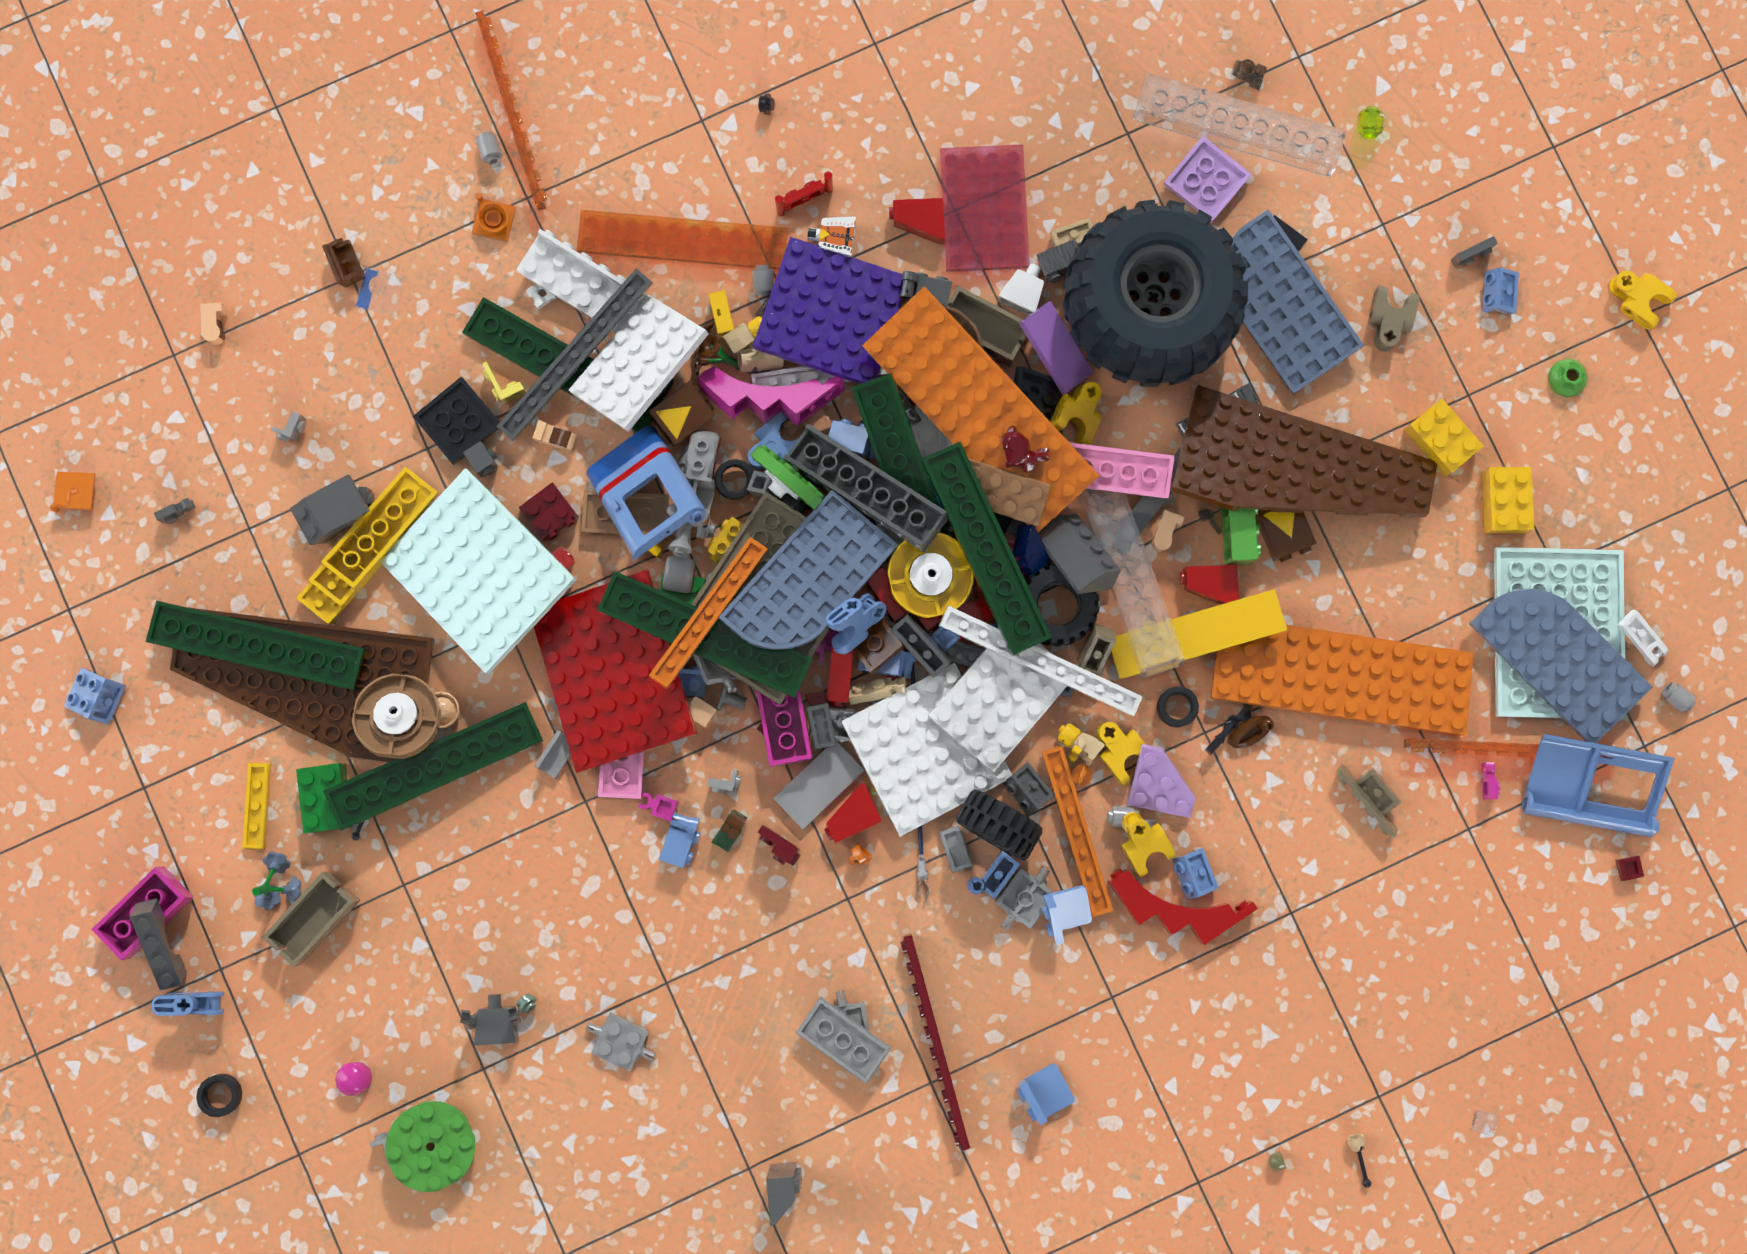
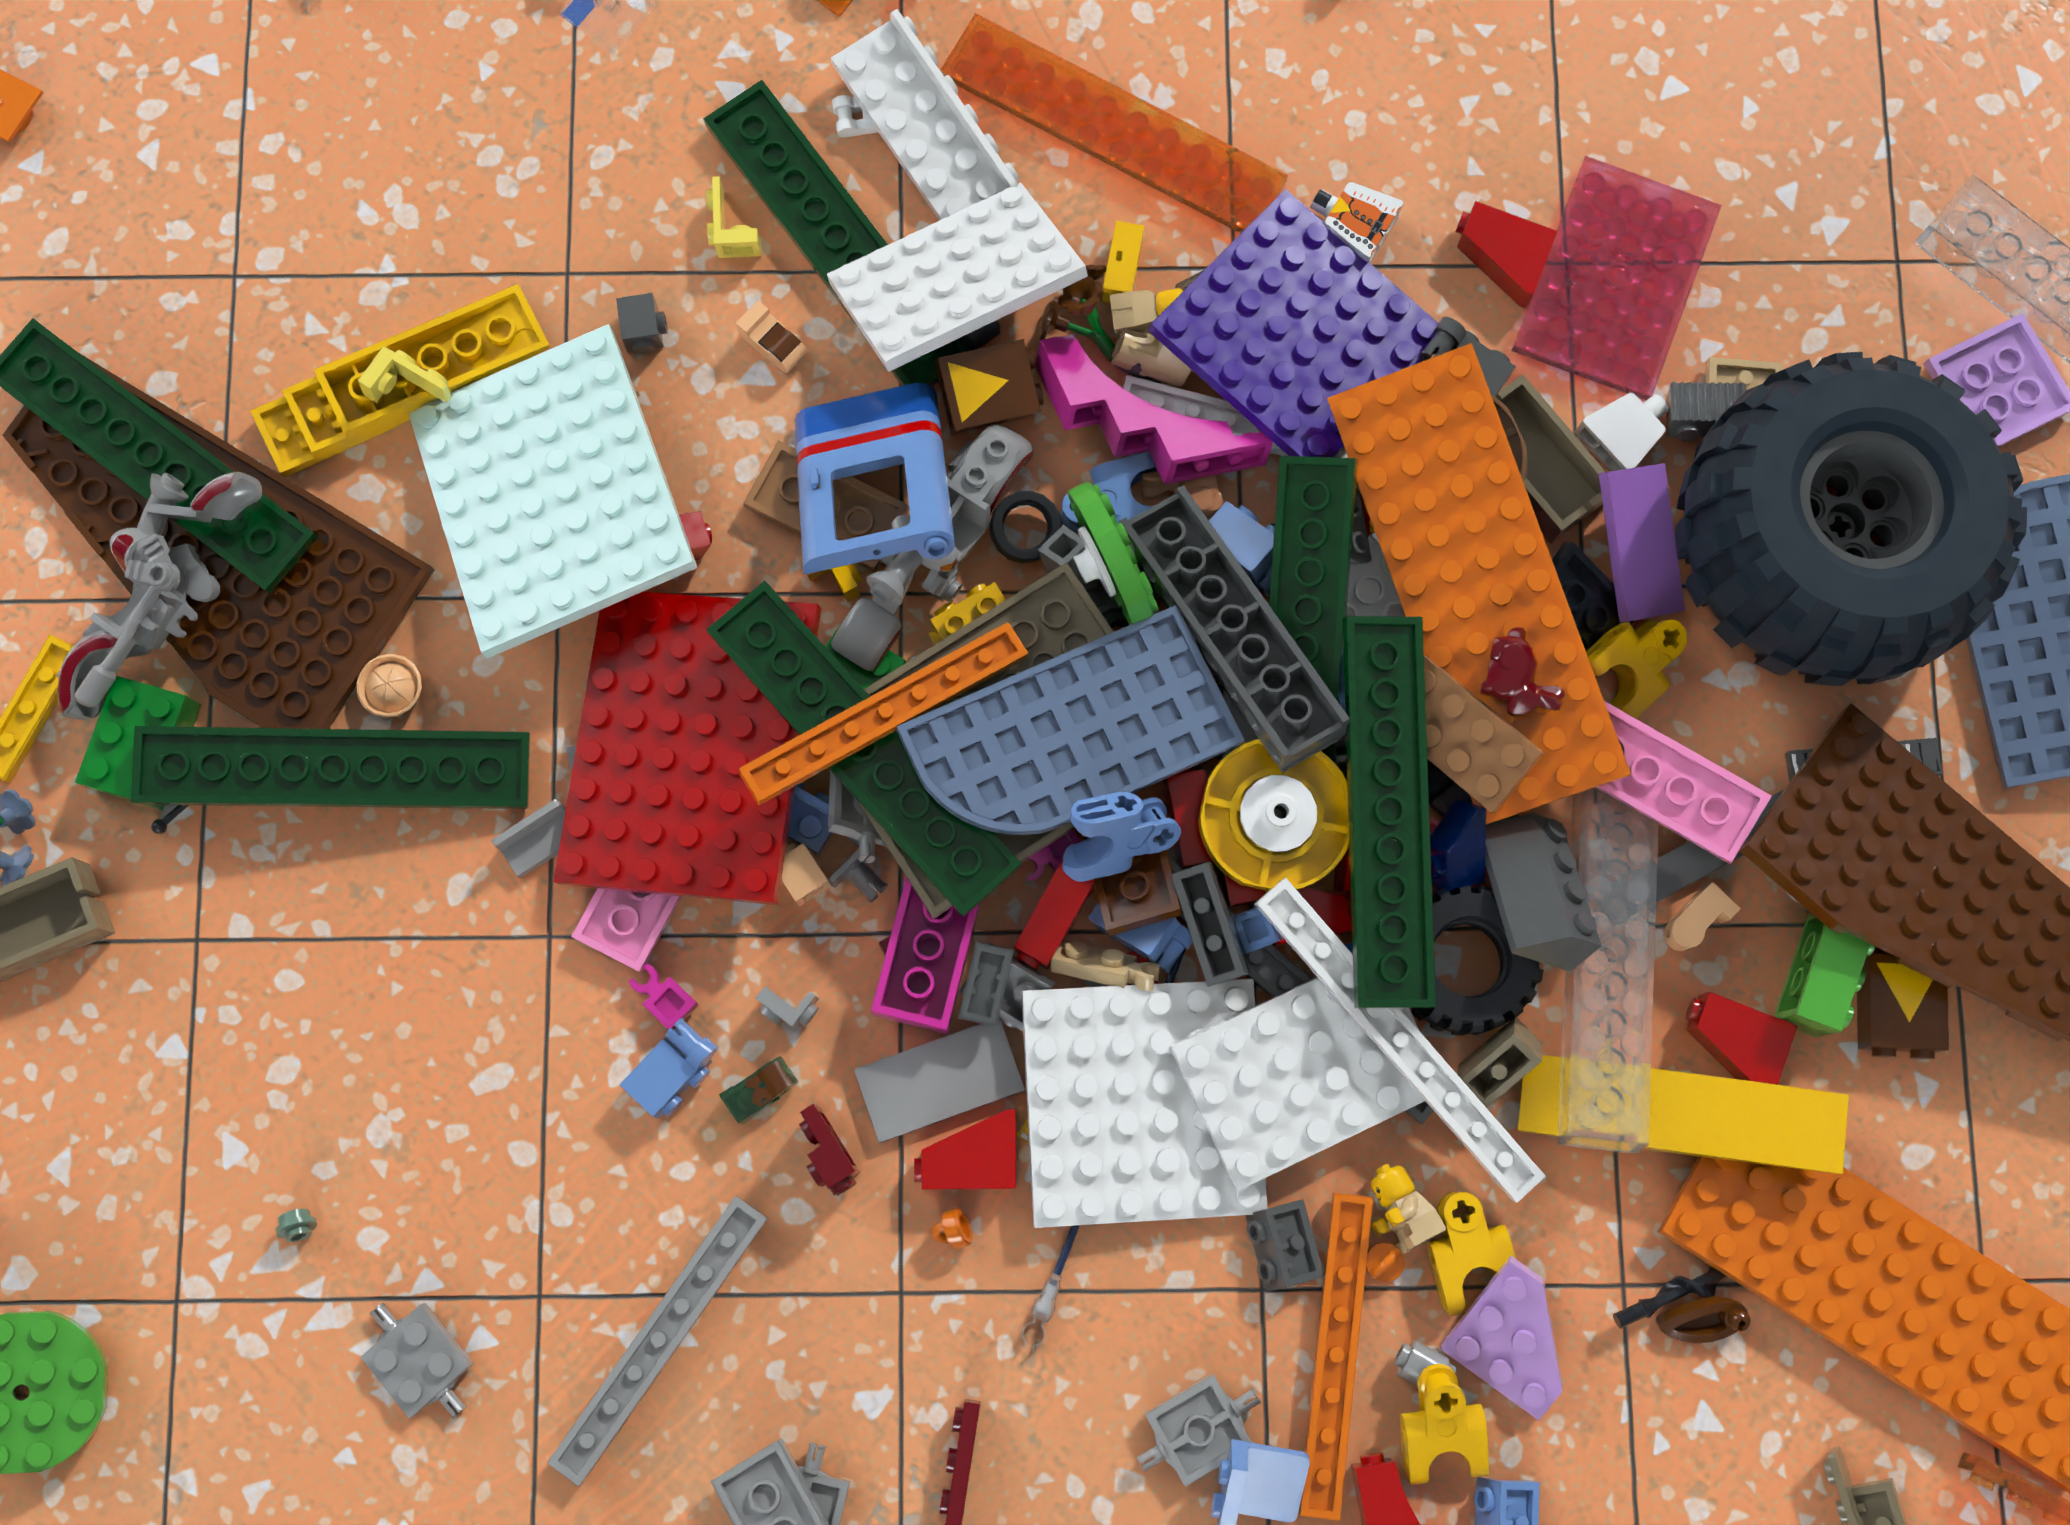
camera: 25 degrees right, 5 degrees down
dark grey plate [154,498,196,524] -> none
light grey bracket [271,411,306,442] -> none
dark grey slope [290,475,370,545] -> none
medium nougat piece [352,674,441,759] -> none
dark grey plate [358,487,375,508] -> none
black plate [413,376,500,465] -> none
dark grey torso [460,994,521,1045] -> none
dark grey plate [496,268,653,441] -> none
dark red plate [519,482,579,541] -> none
light grey brick [752,265,774,296] -> none
red plate [775,171,833,216] -> none
red tile [805,692,827,707] -> none
light grey tile [938,825,973,873] -> none
black tyre [956,789,1042,860] -> none
medium blue hinge [967,851,1020,899] -> none
black tyre [1157,686,1199,727] -> none
clear smoke hand [1198,509,1222,534] -> none
none -> light grey piece [56,472,262,720]
none -> light yellow bracket [358,346,451,403]
none -> light grey plate [547,1196,769,1486]

